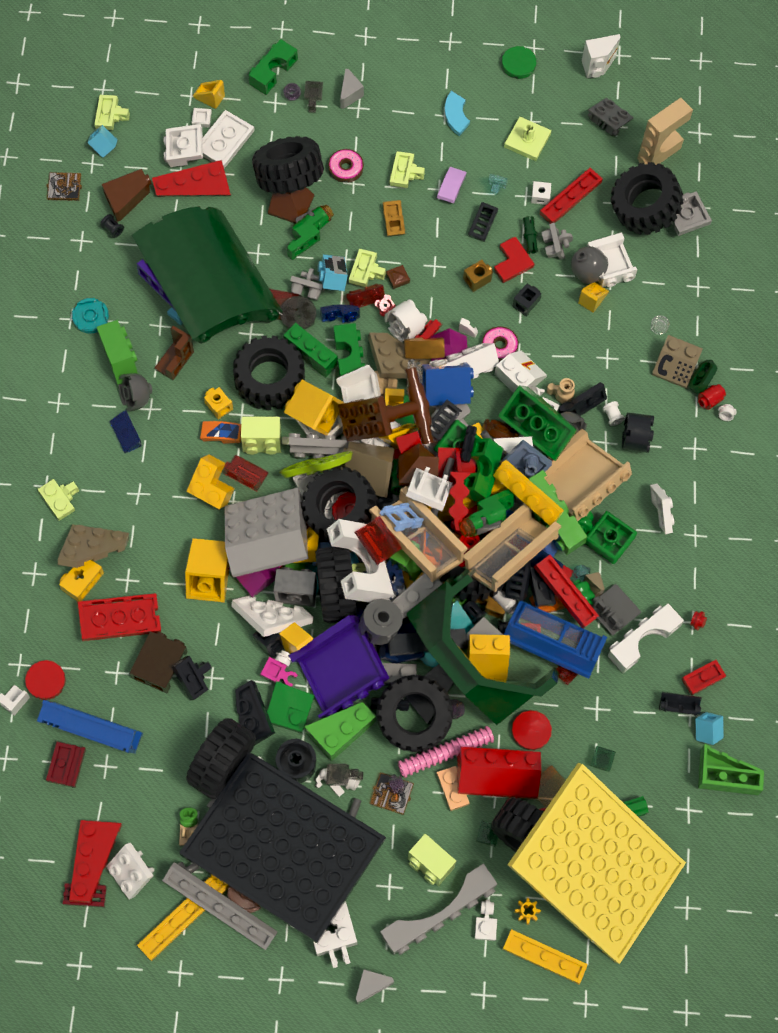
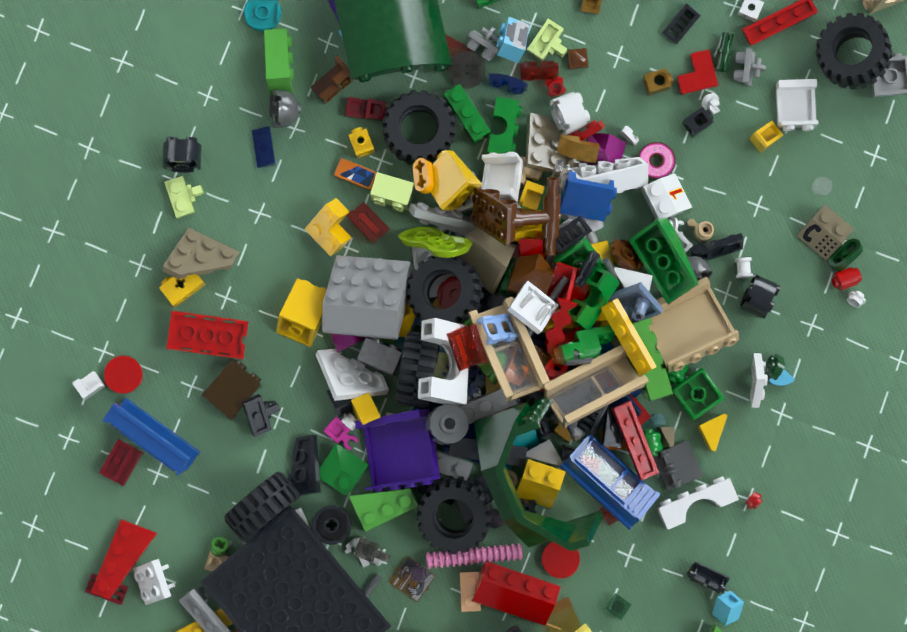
camera: 15 degrees right, 15 degrees up
dark grey cylinder [571,246,609,284] -> none
red plate [682,660,726,696] -> none
none -> black brick [162,137,202,173]
none -> dark red slope [344,97,386,121]
none -> light orange beam [413,158,434,194]
none -> yellow slope [697,414,728,452]
none -> white plate [701,93,720,115]
none -> dark green plate [766,354,785,380]
none -> medium azure tile [768,369,795,386]

